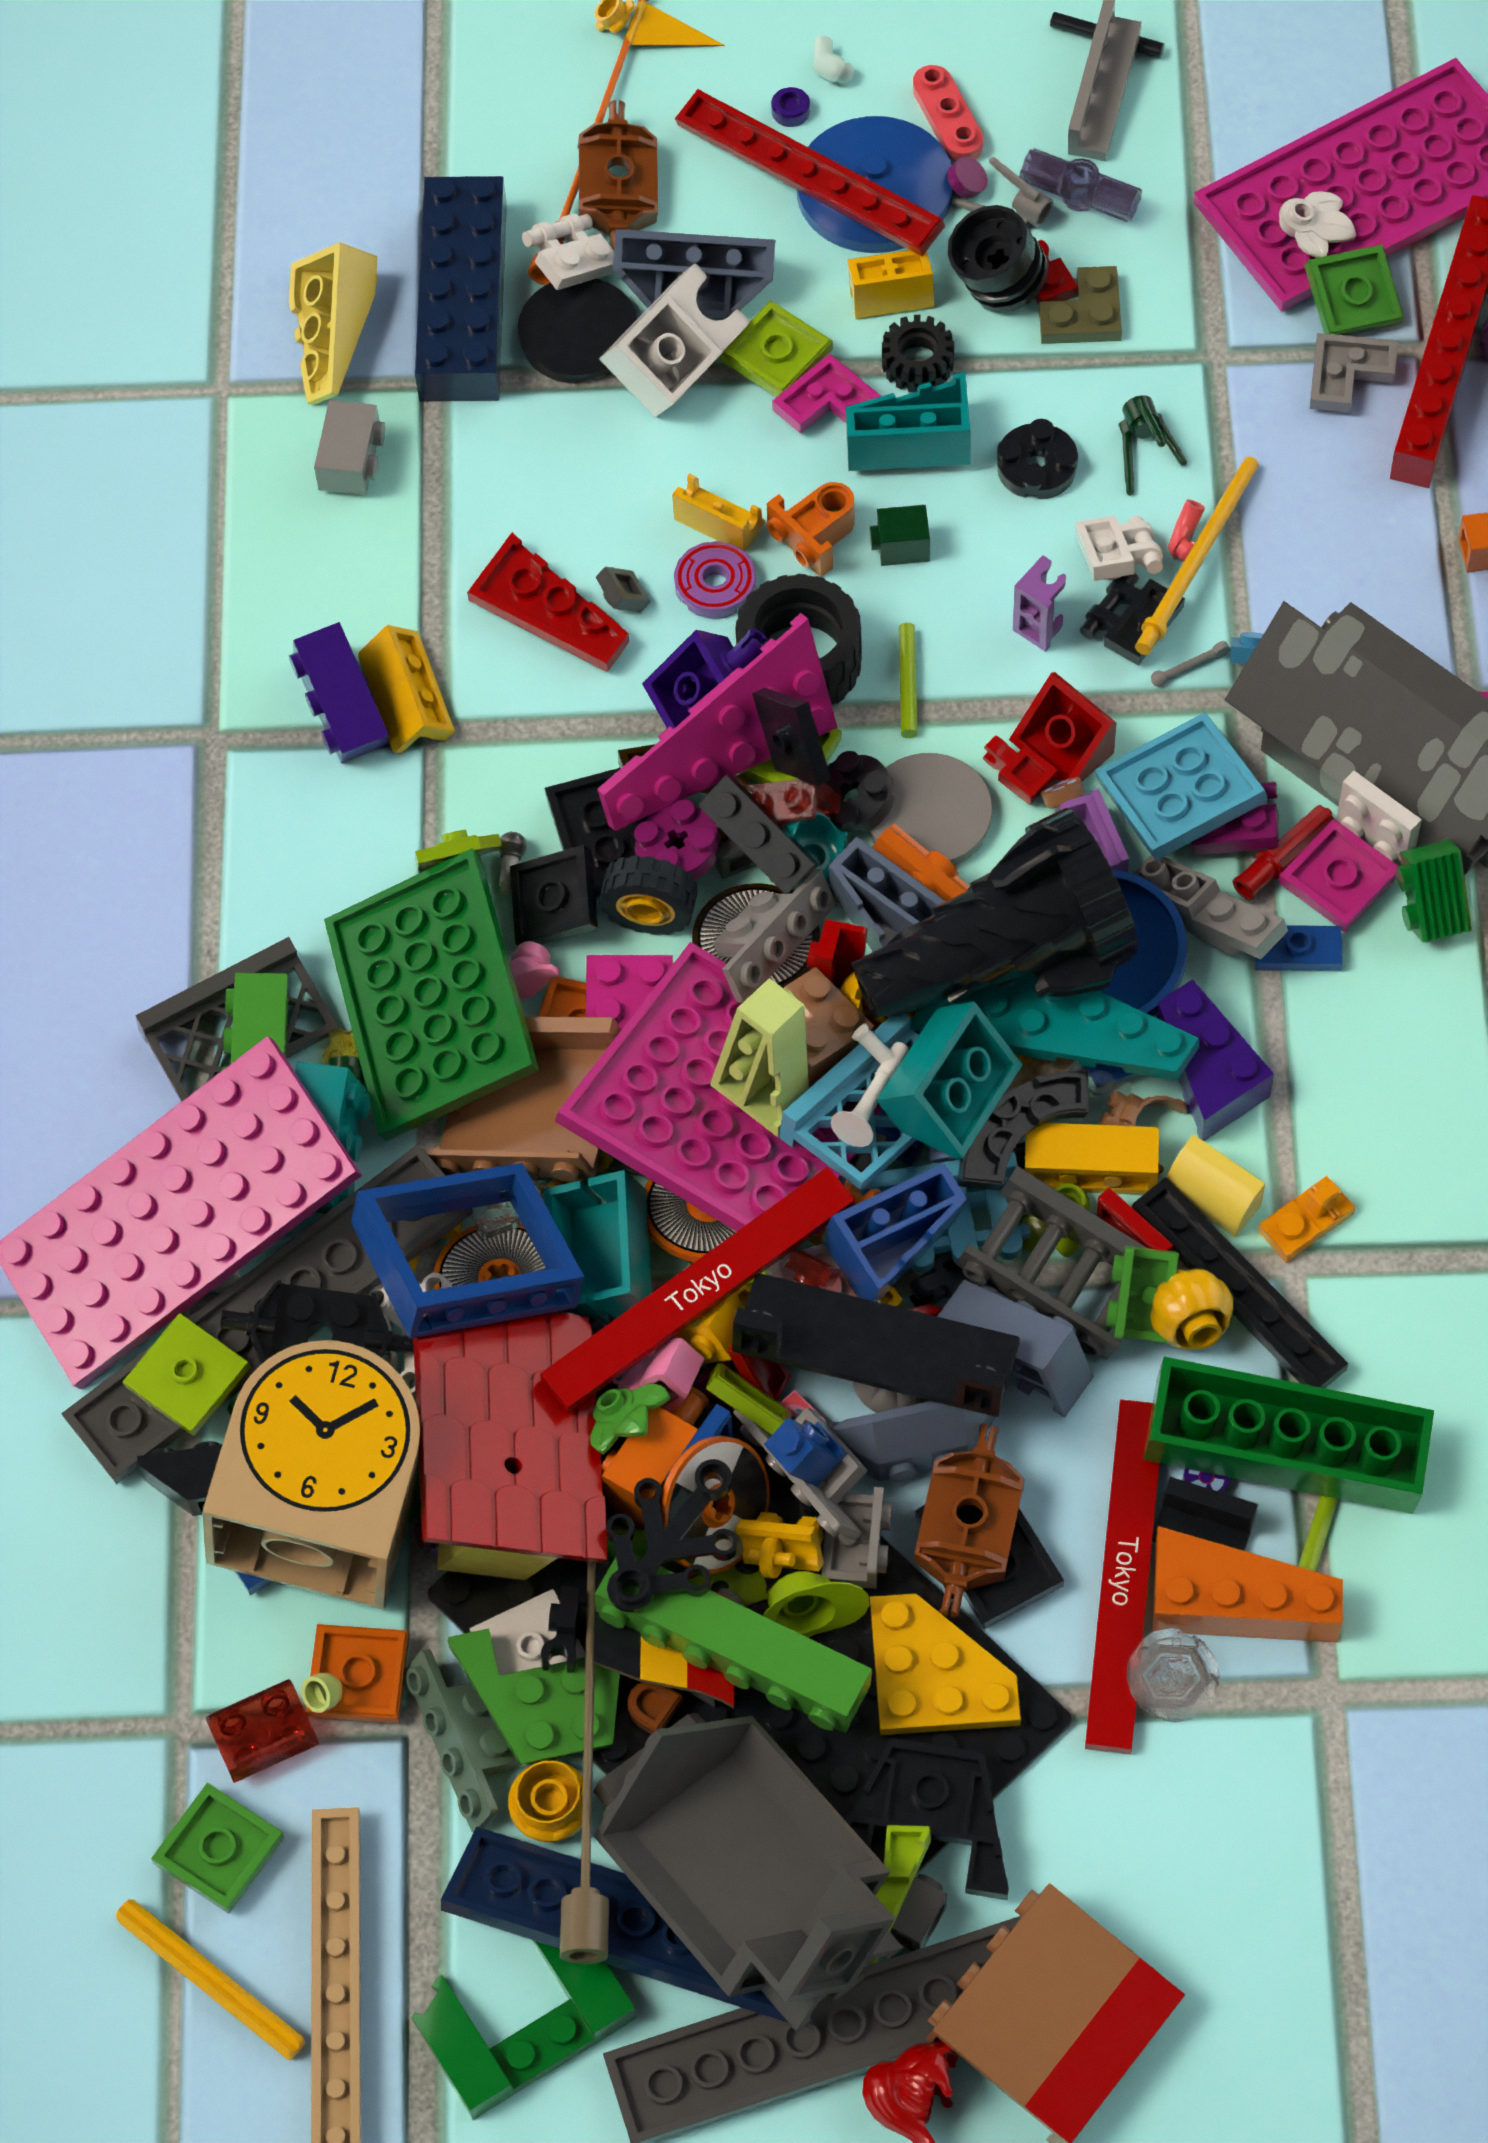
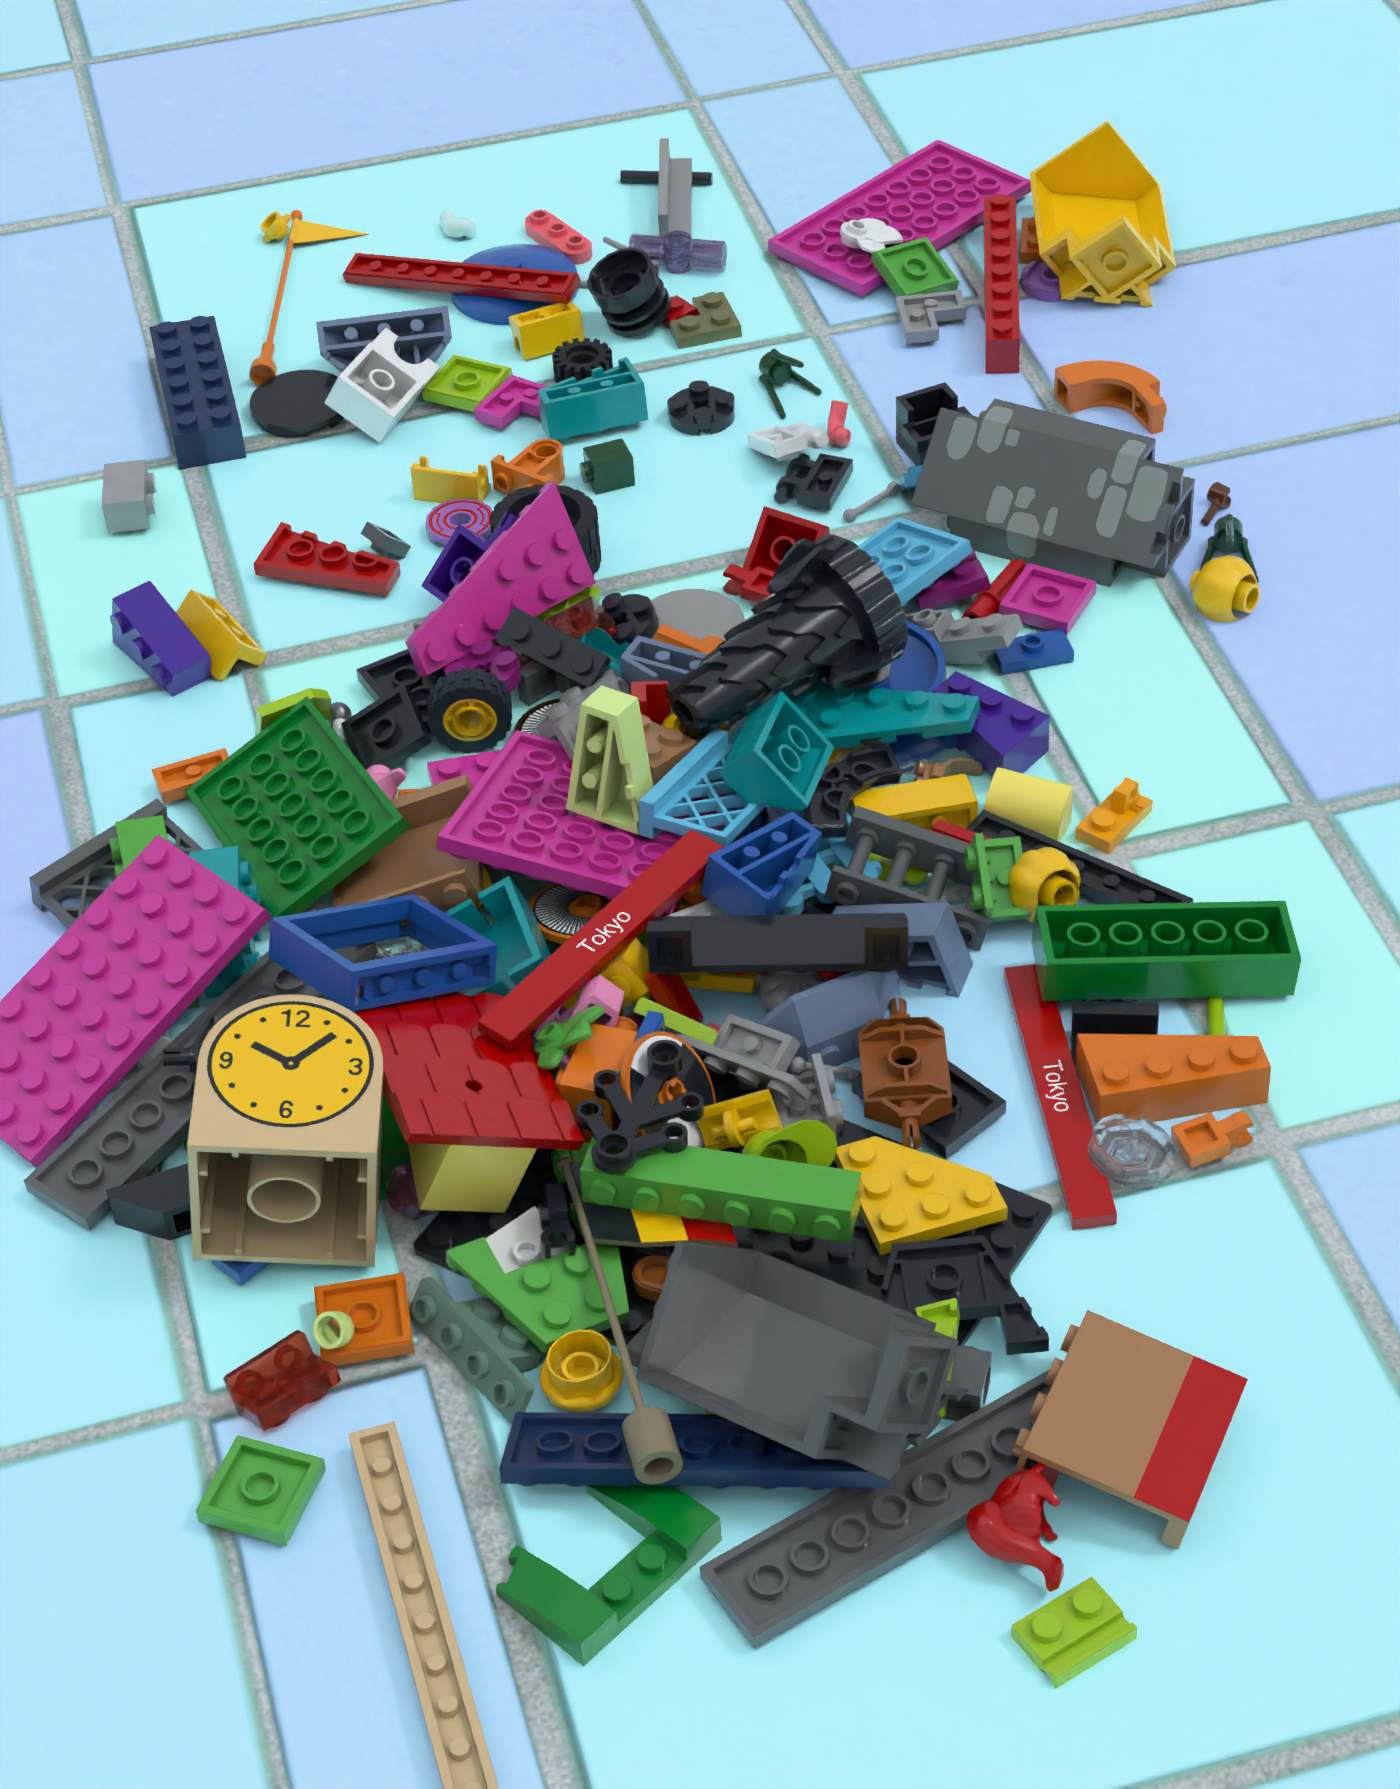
camera: 15 degrees left, 20 degrees down
yellow axle [115,1899,305,2060] -> none
lime plate [123,1313,251,1436] -> none
light yellow wedge [289,242,378,405] -> none
white plate [522,213,616,290] -> none
dark orange plate [577,100,658,250] -> none
black plate [752,687,831,786] -> none
blue brick [764,1418,848,1487] -> none
dark purple tile [771,87,810,127] -> none
clear red plate [785,1250,842,1288] -> none
white piece [831,1024,910,1147] -> none
lime bar [899,622,918,738] -> none
magenta tile [947,157,988,199] -> none
medium lavender hinge [1013,555,1066,652] -> none
yellow bar [1135,457,1259,655] -> none
white plate [1336,770,1422,866] -> none
green brick [1396,839,1472,943] -> none
none -> orange plate [151,748,229,804]
none -> light grey hinge [789,1057,861,1079]
none -> black plate [896,382,972,466]
none -> orange plate [1171,1111,1253,1169]

